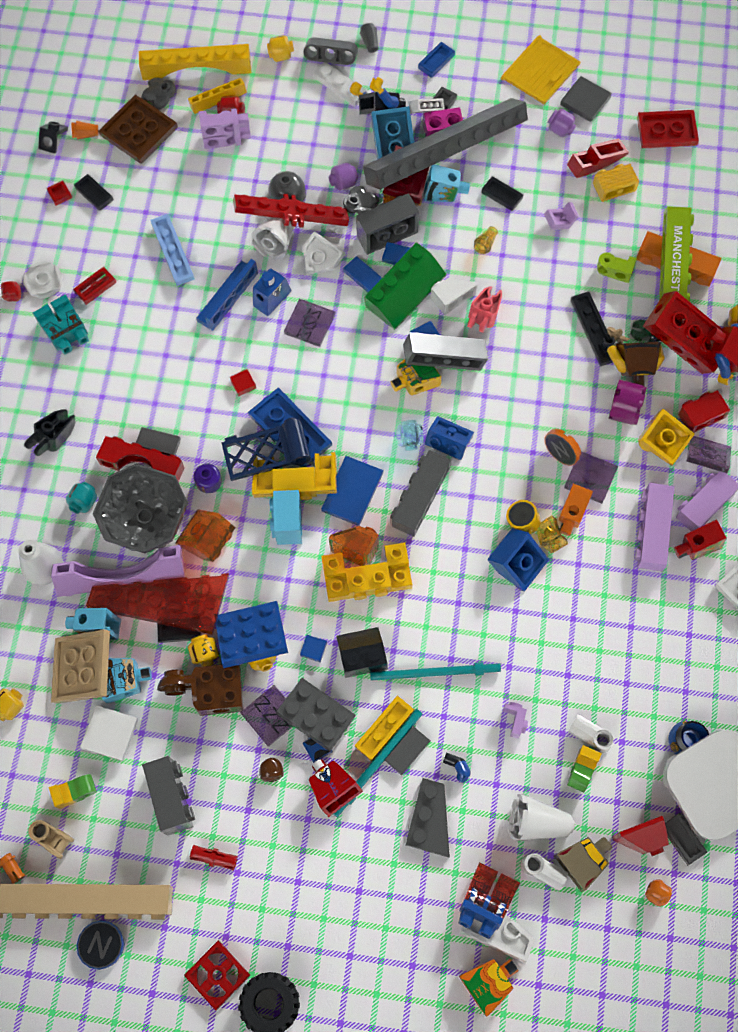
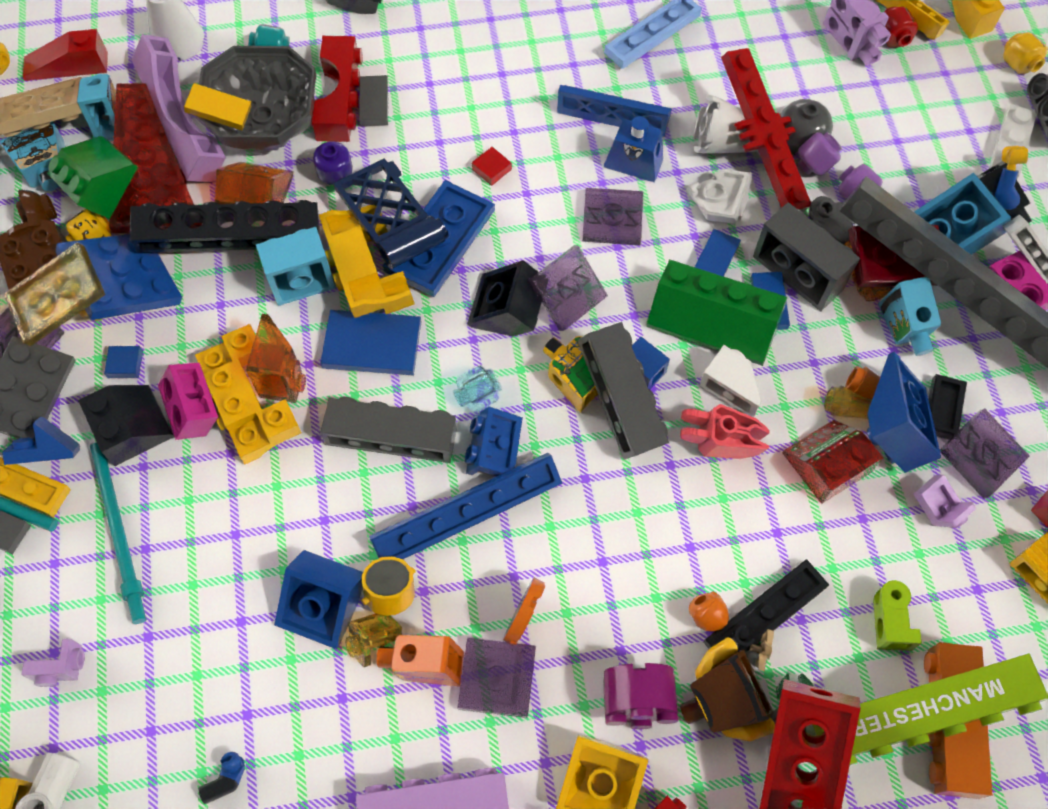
camera: 70 degrees right, 5 degrees down
none -> blue slope [2,417,80,465]
none -> clear yellow tile [4,242,106,346]
none -> red slope [23,29,108,81]
none -> green slope [48,136,138,219]
none -> black brick [130,200,320,253]
none -> dark pink brick [158,363,218,440]
none -> yellow tile [184,83,251,131]
none -> arm [198,752,245,804]
none -> blue tile [369,453,563,559]
none -> black slope [467,260,548,337]
none -> clear purple tile [528,245,608,331]
none -> orange piece [689,591,729,631]
none -> clear red slope [782,420,884,504]
none -> medium lavender head [797,132,842,176]
none -> orange cone [845,366,880,400]
none -> blue slope [867,352,941,473]
none -> clear purple tile [940,408,1030,499]

